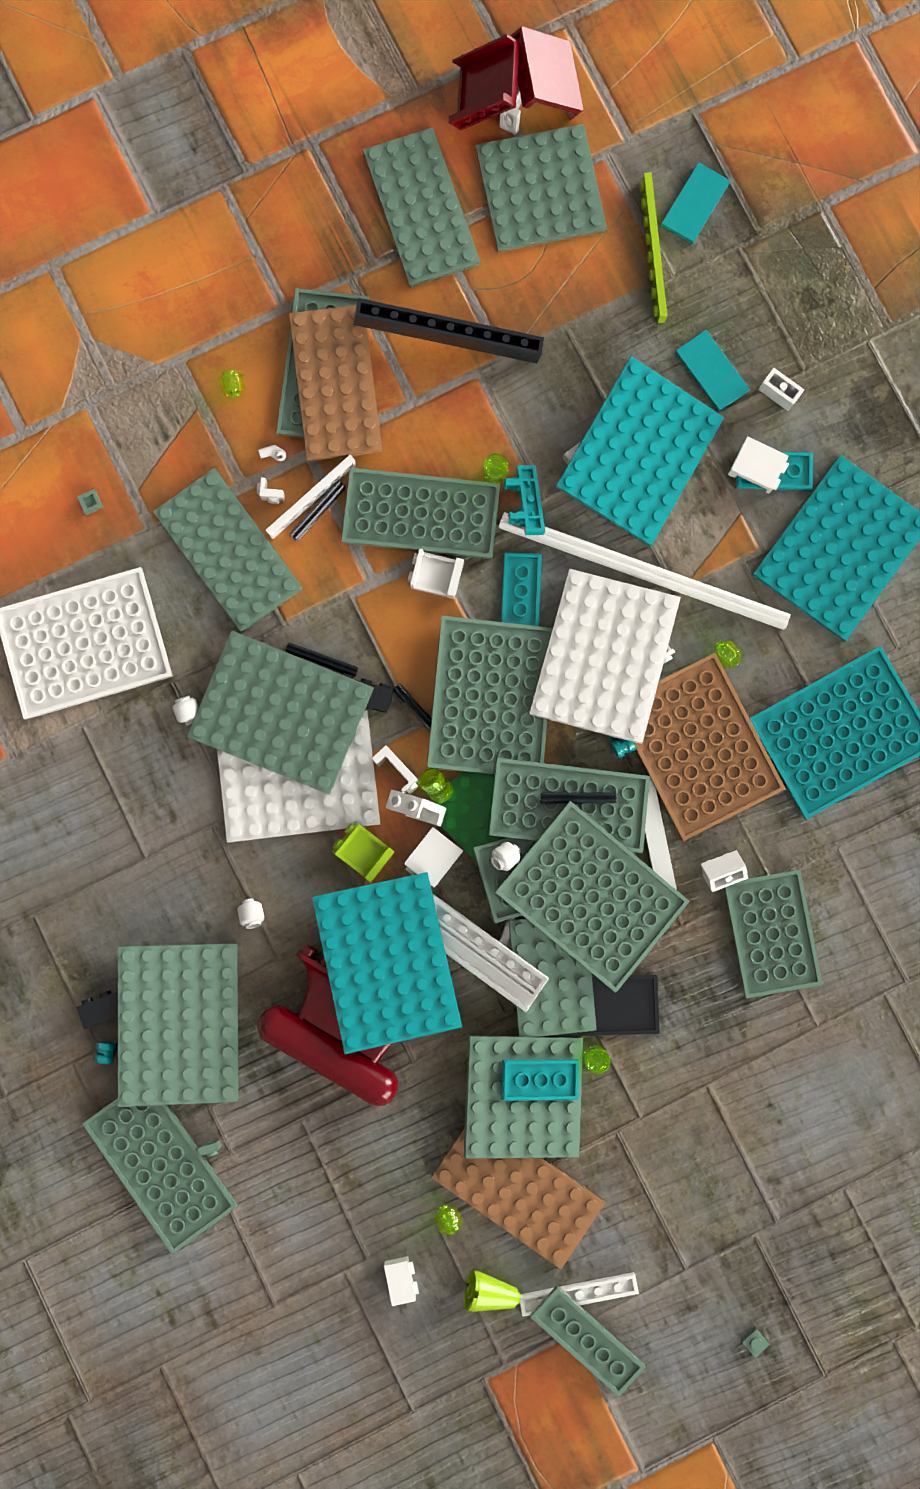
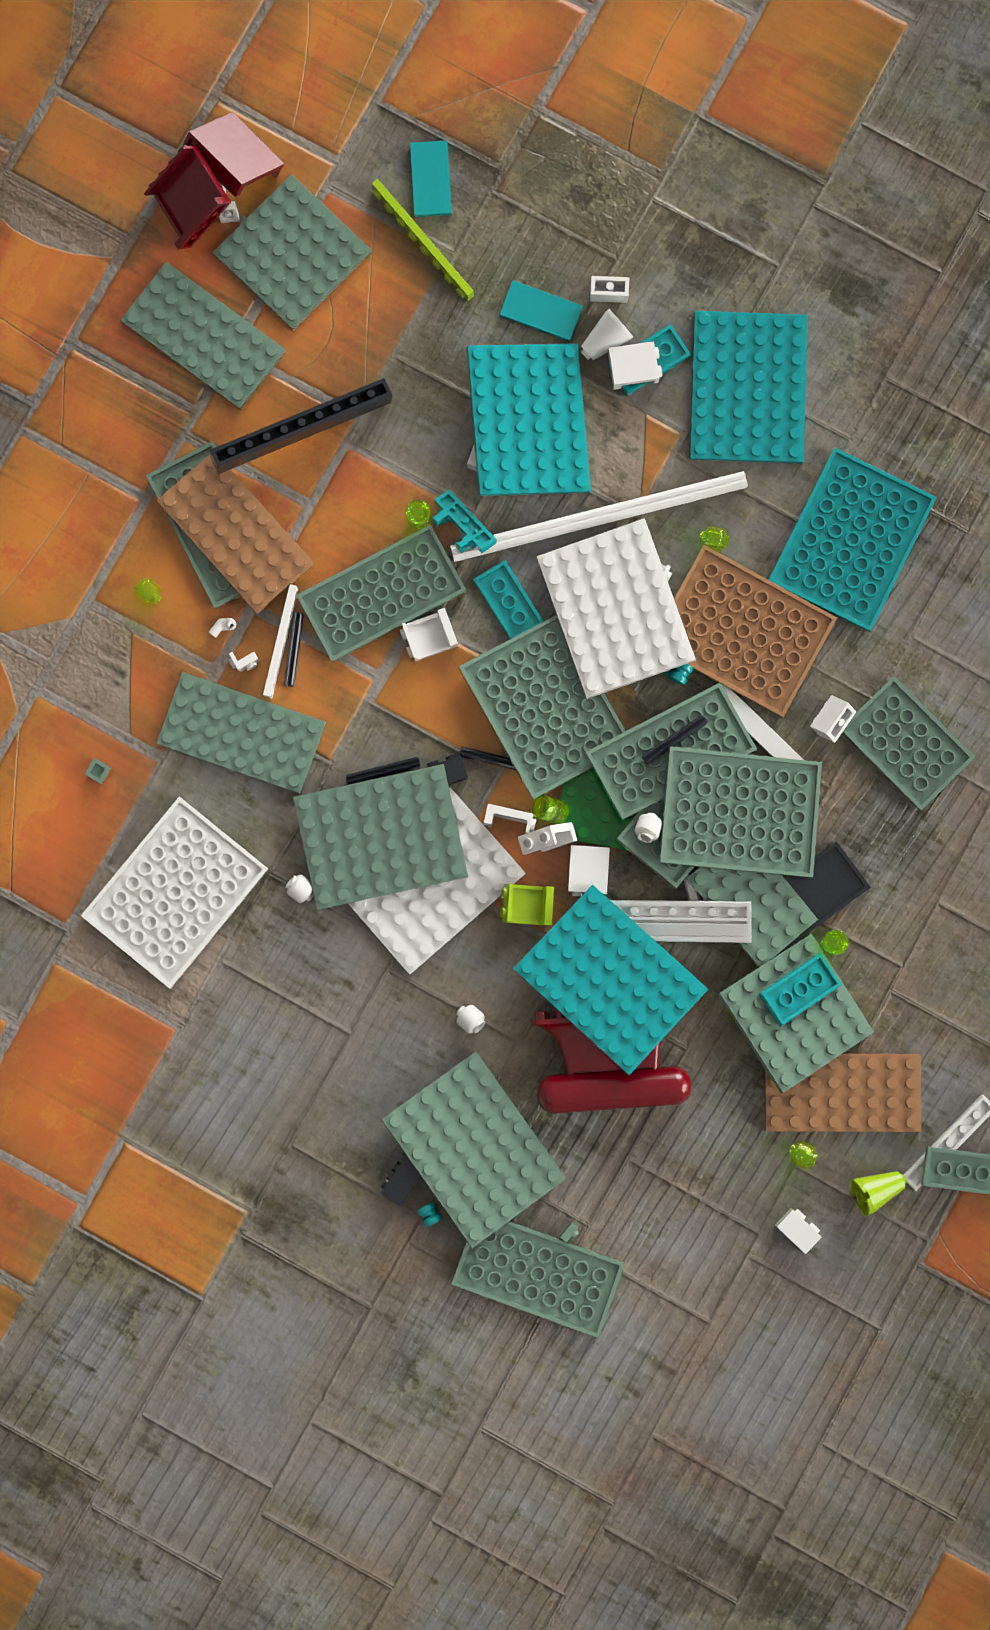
camera: 30 degrees left, 0 degrees up
none -> white cone [581,309,633,360]

